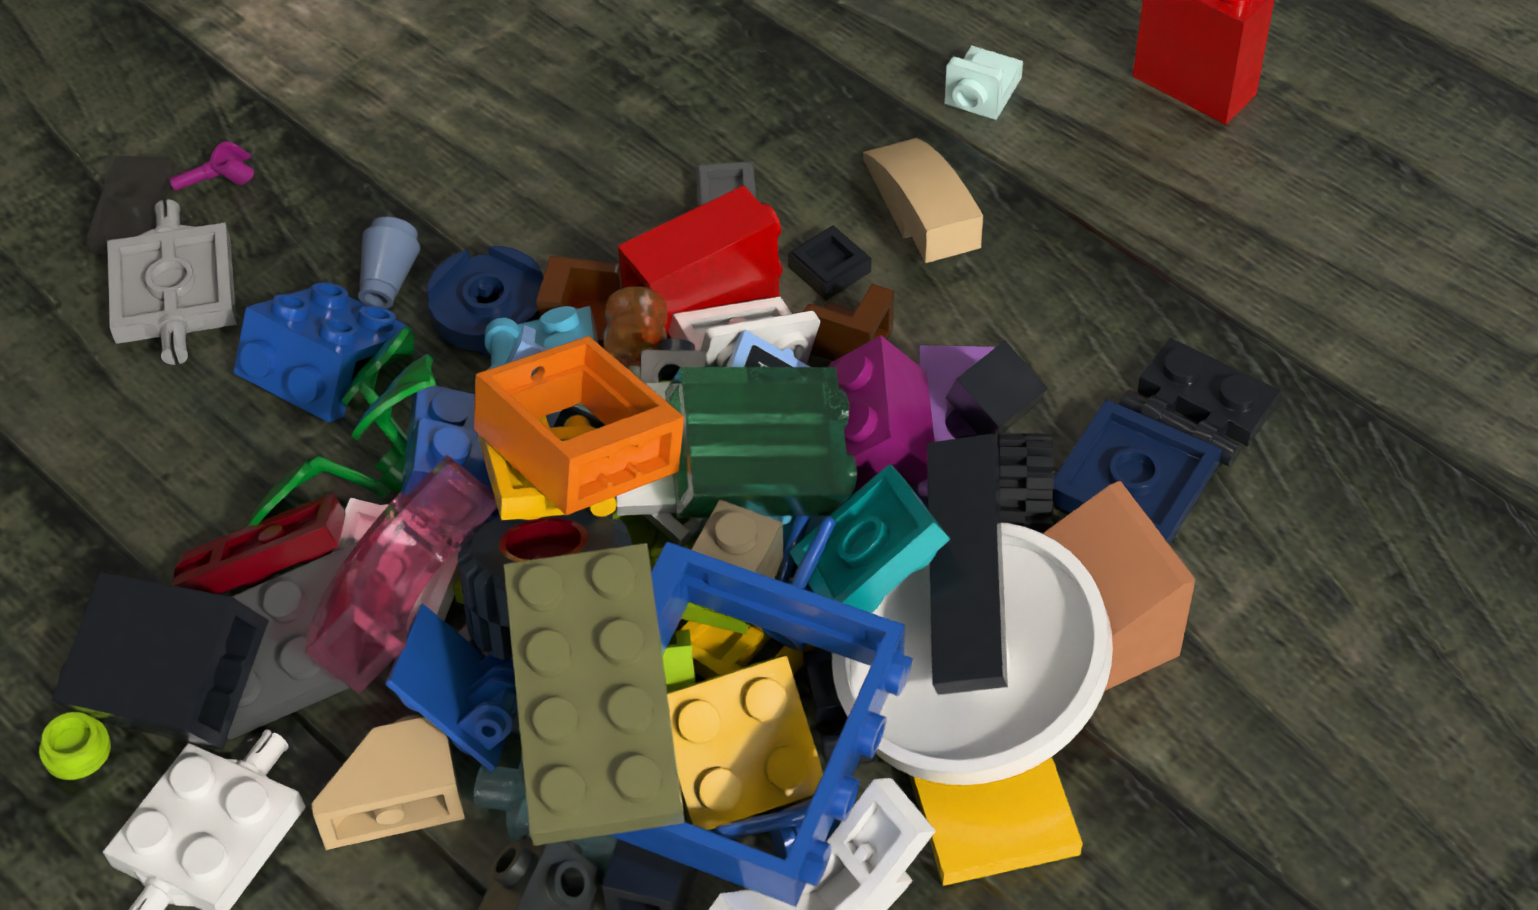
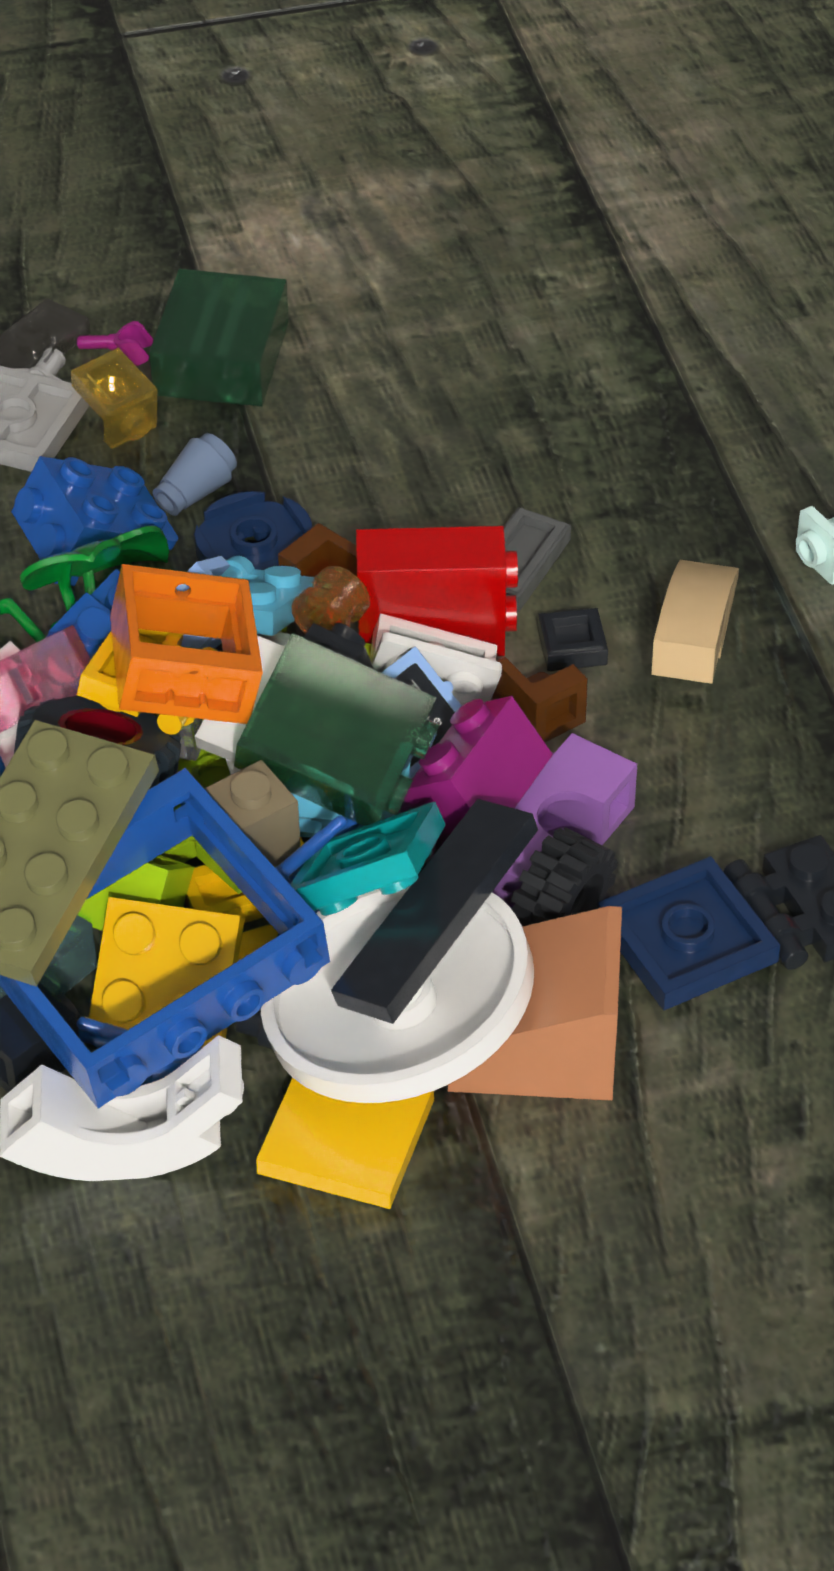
camera: 30 degrees right, 5 degrees down
black piece [946,340,1047,439] -> none
none -> clear yellow bracket [71,348,157,449]
none -> clear green brick [149,268,289,407]

